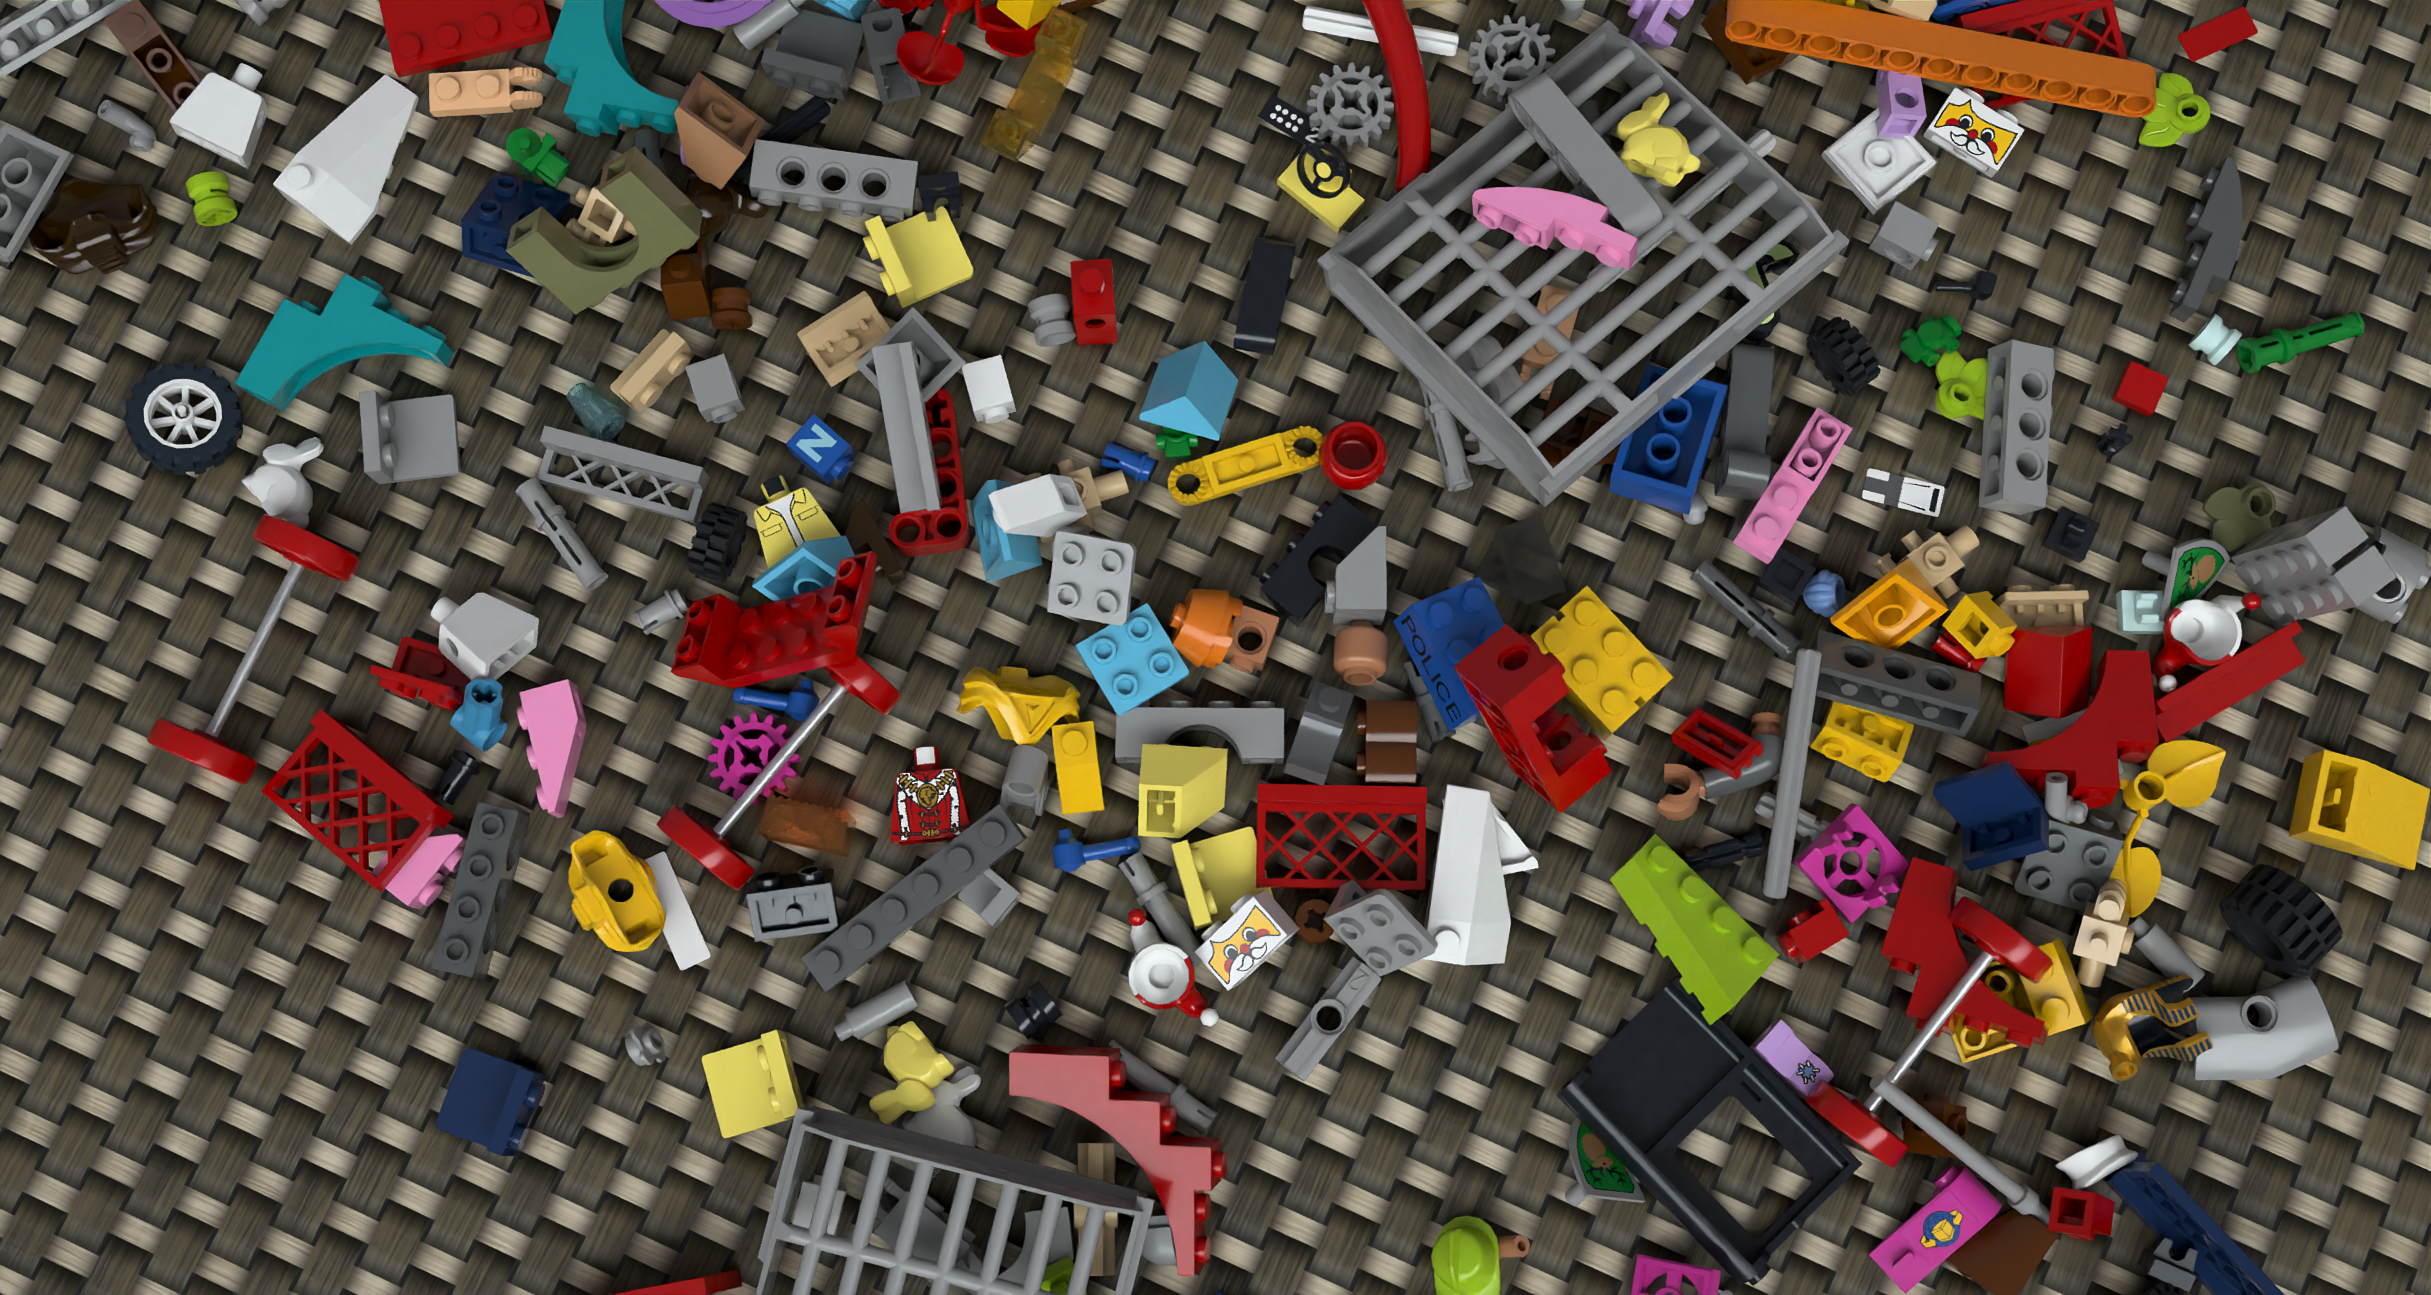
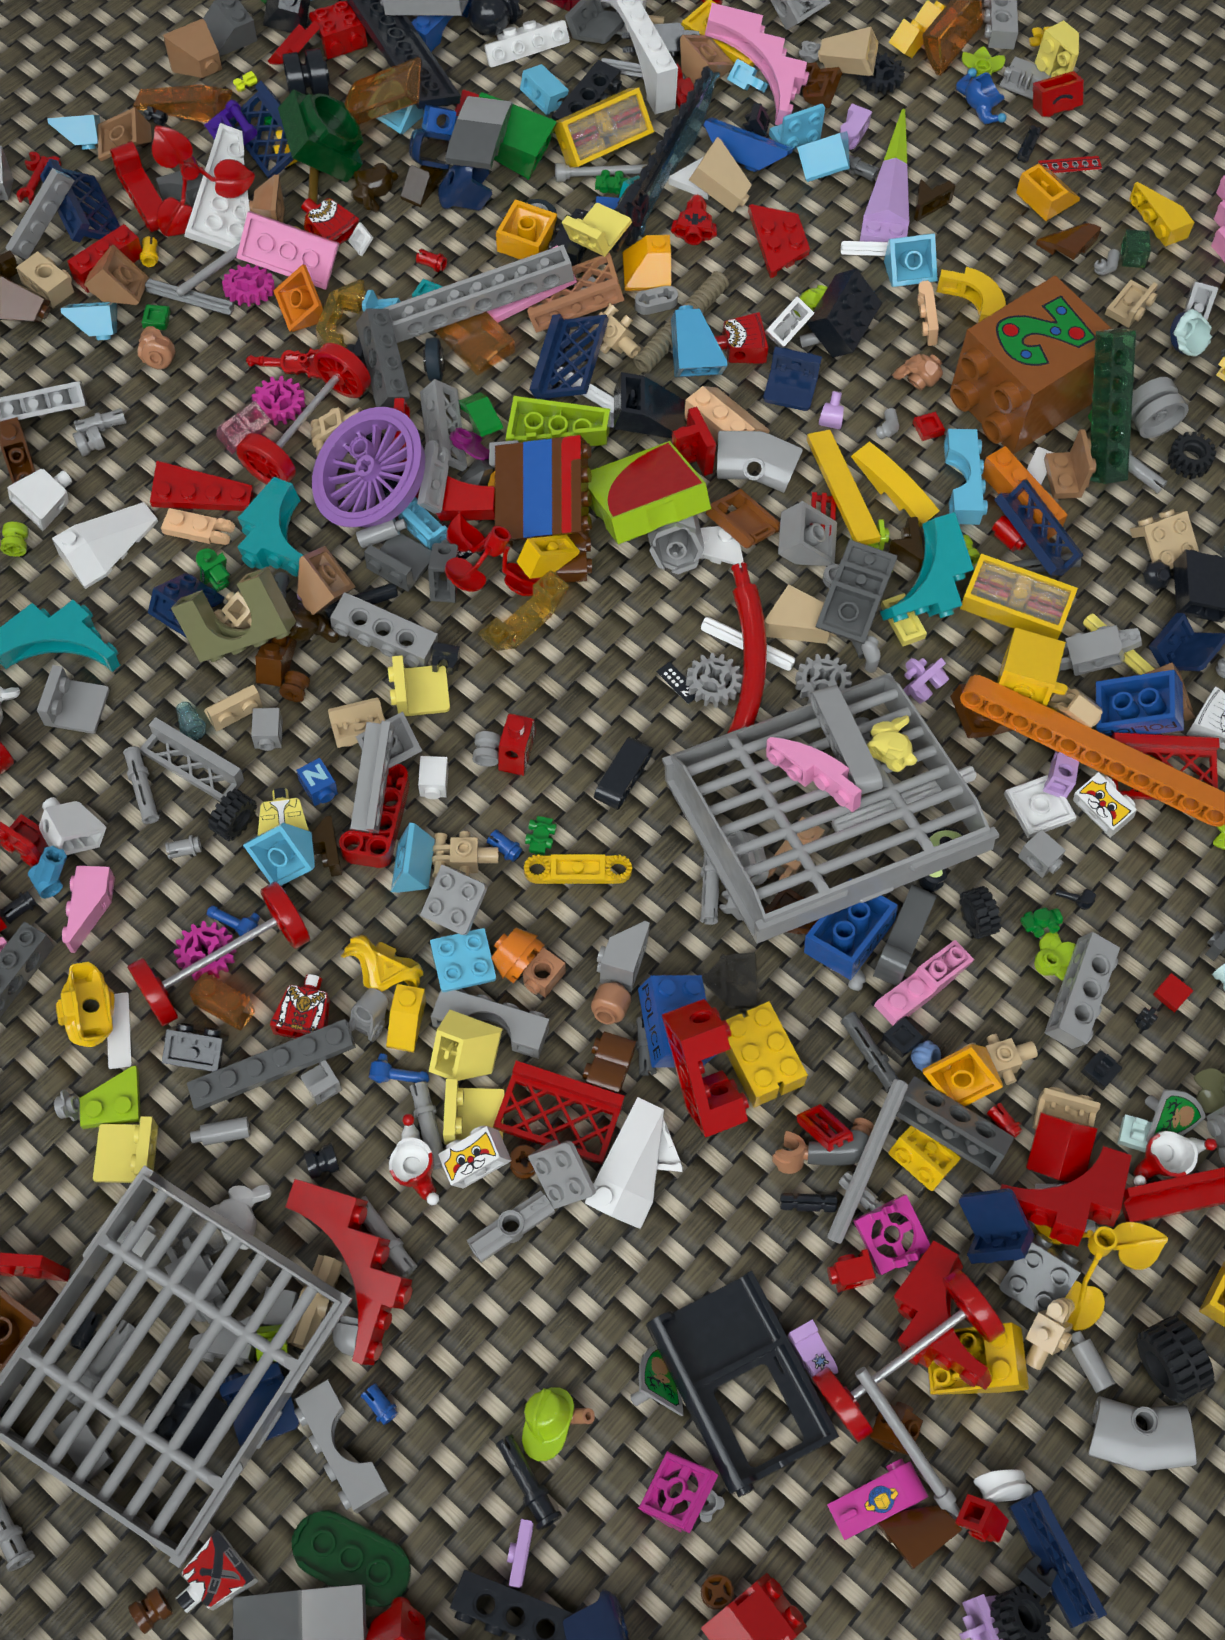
camera: 15 degrees right, 15 degrees down
red slope [671,551,877,689] -> none
light yellow animal [870,1021,956,1125] -> none
white slope [988,474,1087,537] -> none
medium azure slope [1139,341,1238,441] -> none
black arch [1259,495,1378,627] -> none
light yellow piece [1277,141,1365,234] -> none
dark grey arch [1283,681,1354,786] -> none
red piece [1319,421,1388,490] -> none
lime wedge [1610,834,1779,1025] -> none
sticker [1862,468,1945,517] -> none
yellow brick [1942,591,2018,659] -> none
light grey arm [2045,772,2088,824] -> none
pearl gold piece [2093,974,2214,1081] -> none
none -> lime wing [79,1066,141,1129]

